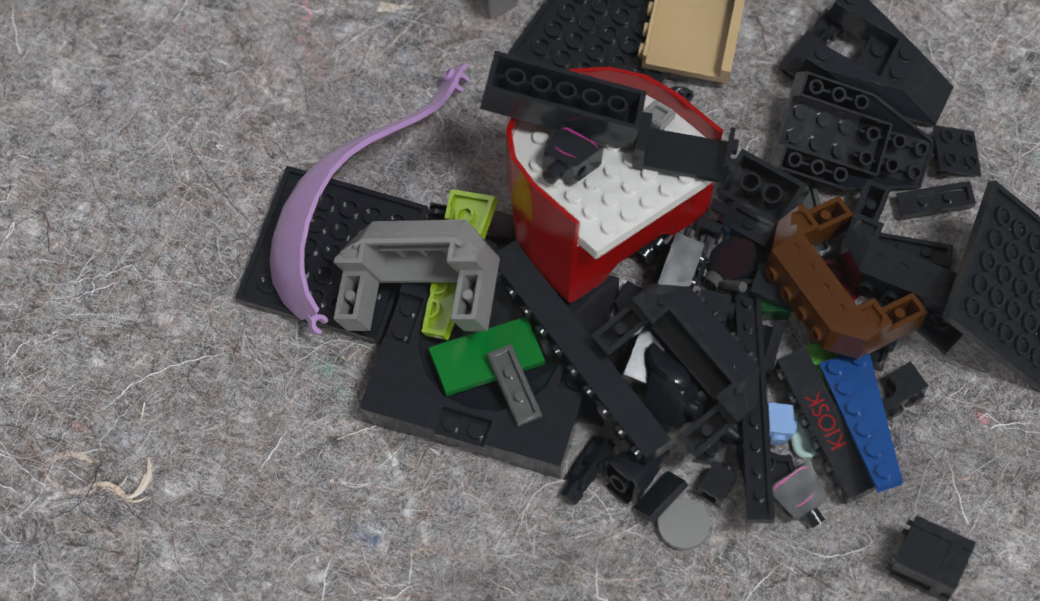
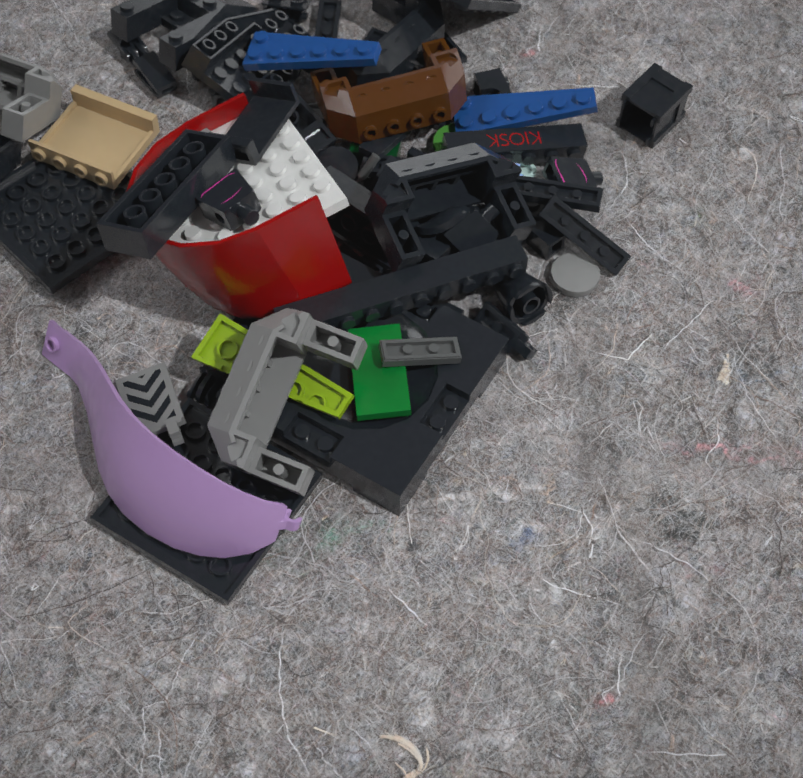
camera: 80 degrees left, 10 degrees down
black tile [633,471,689,523] -> none
none -> light grey tile [115,362,186,446]
none -> blue wing [242,31,382,71]
none -> black plate [538,195,631,276]

